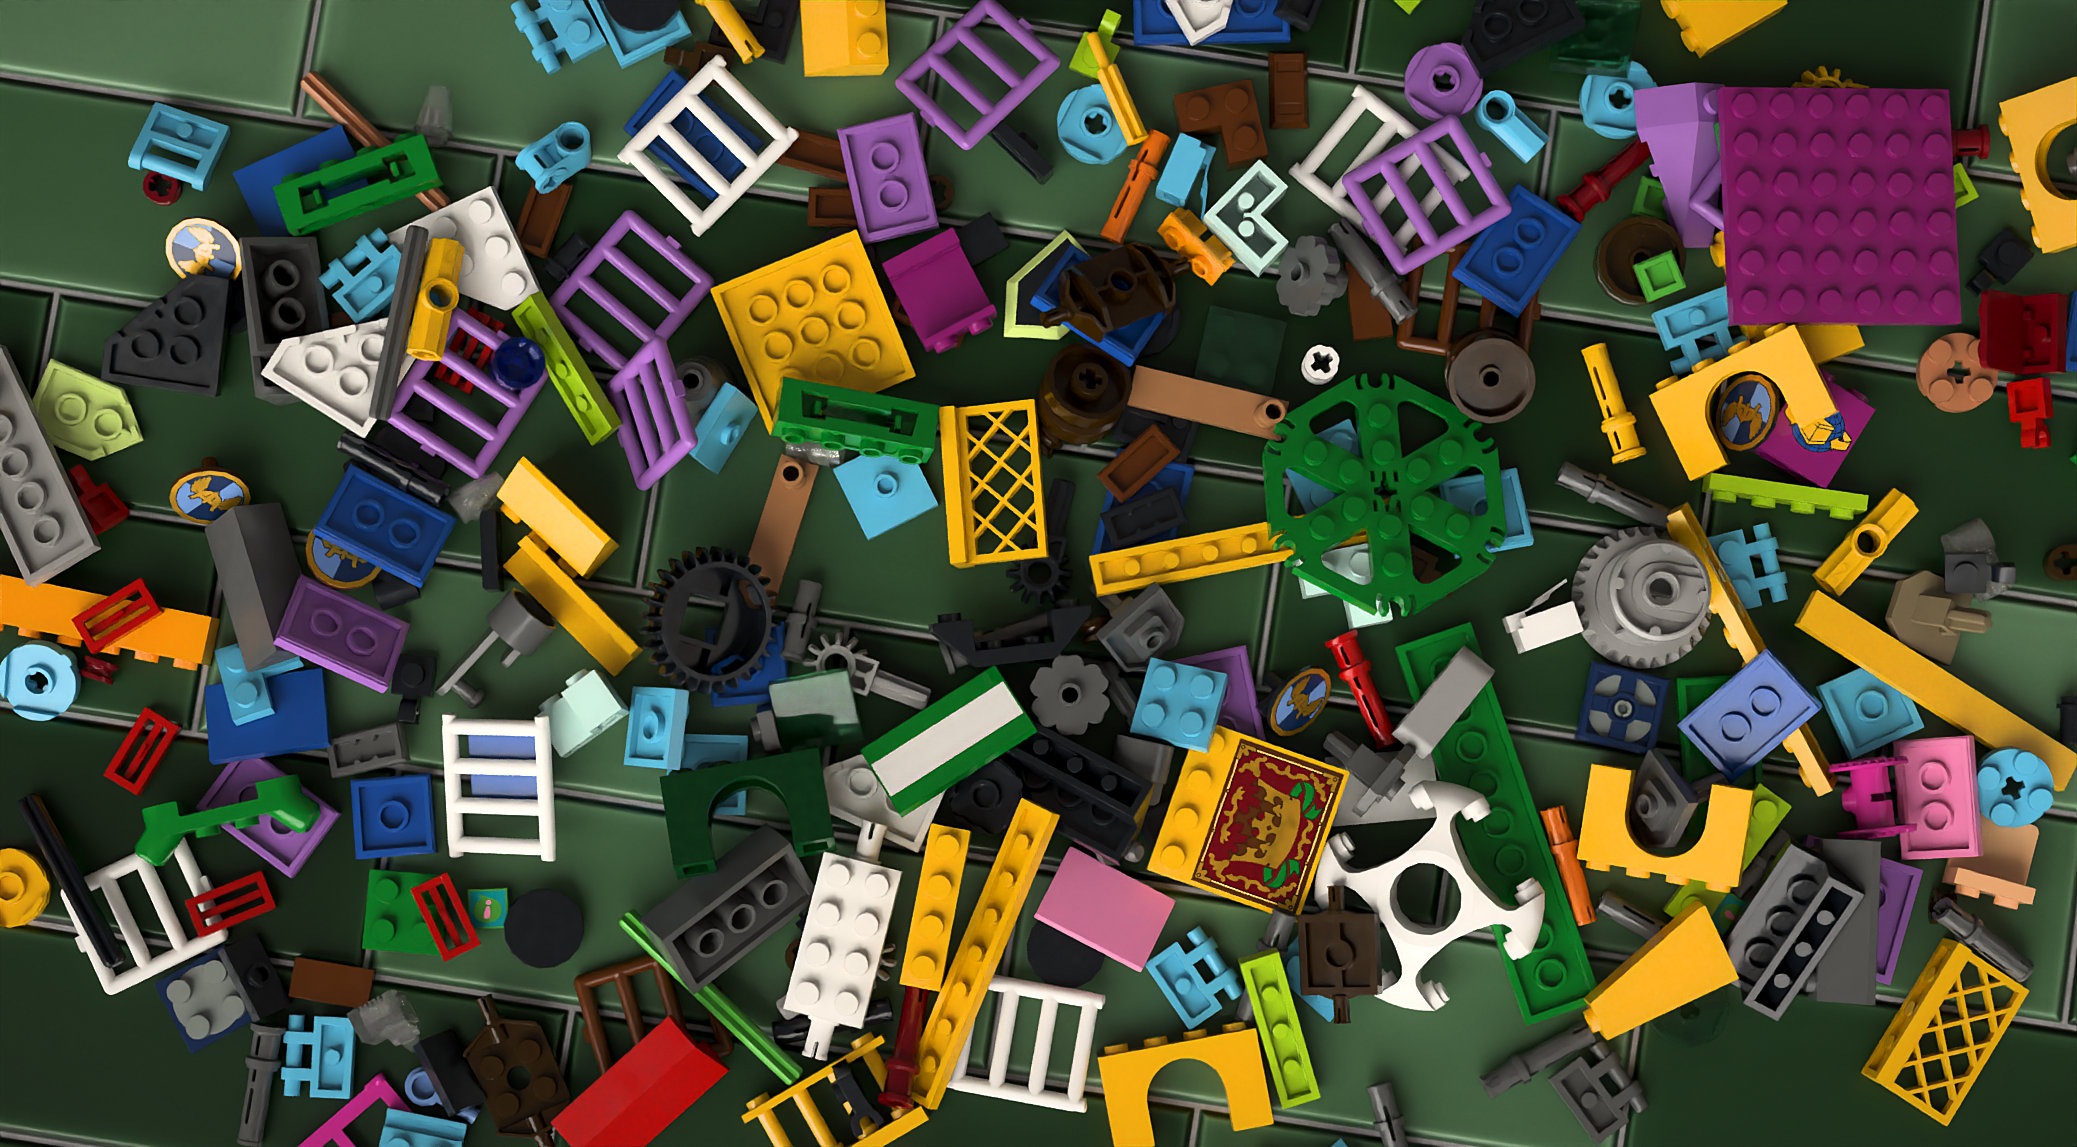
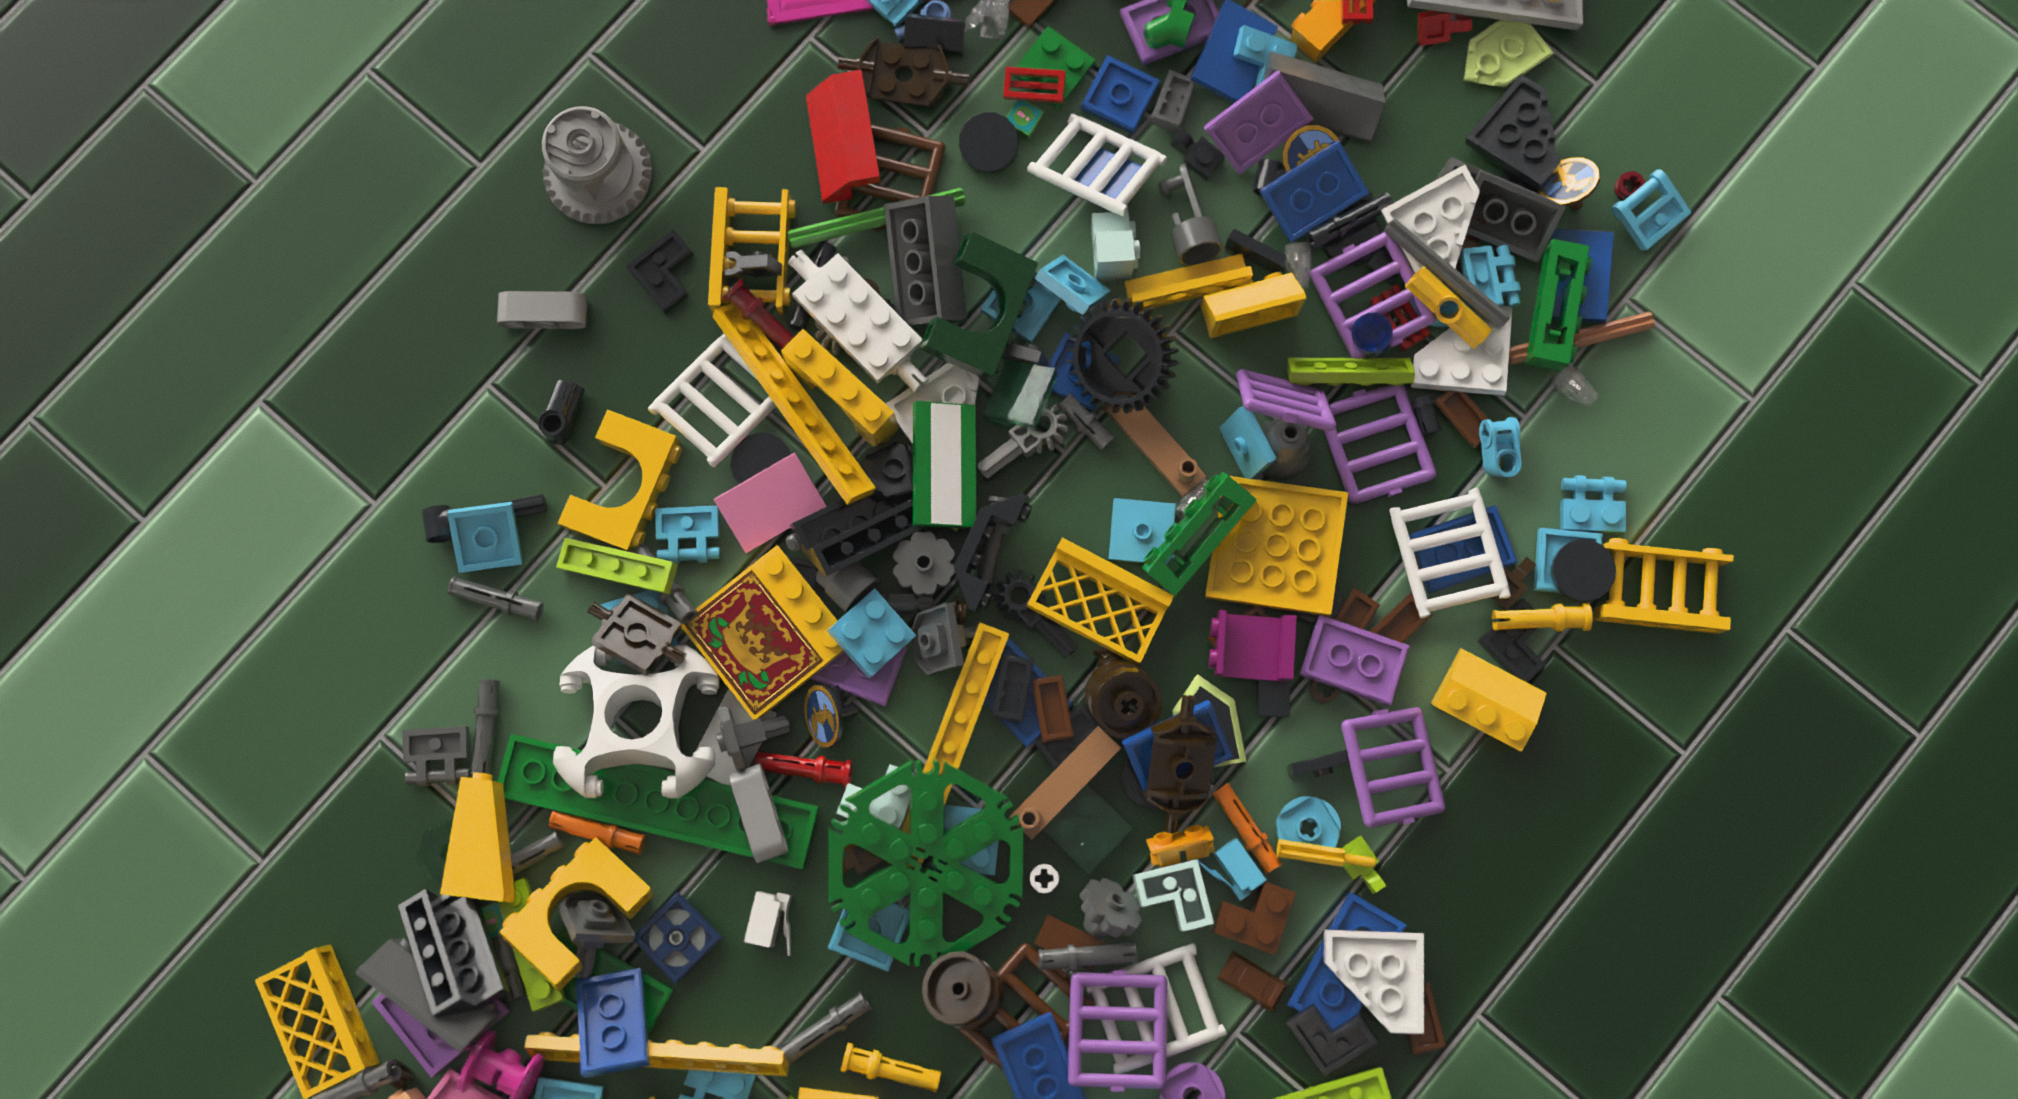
camera: 125 degrees right, 5 degrees down
shield [169,457,251,525] -> none
light grey piece [1571,527,1712,669] -> none

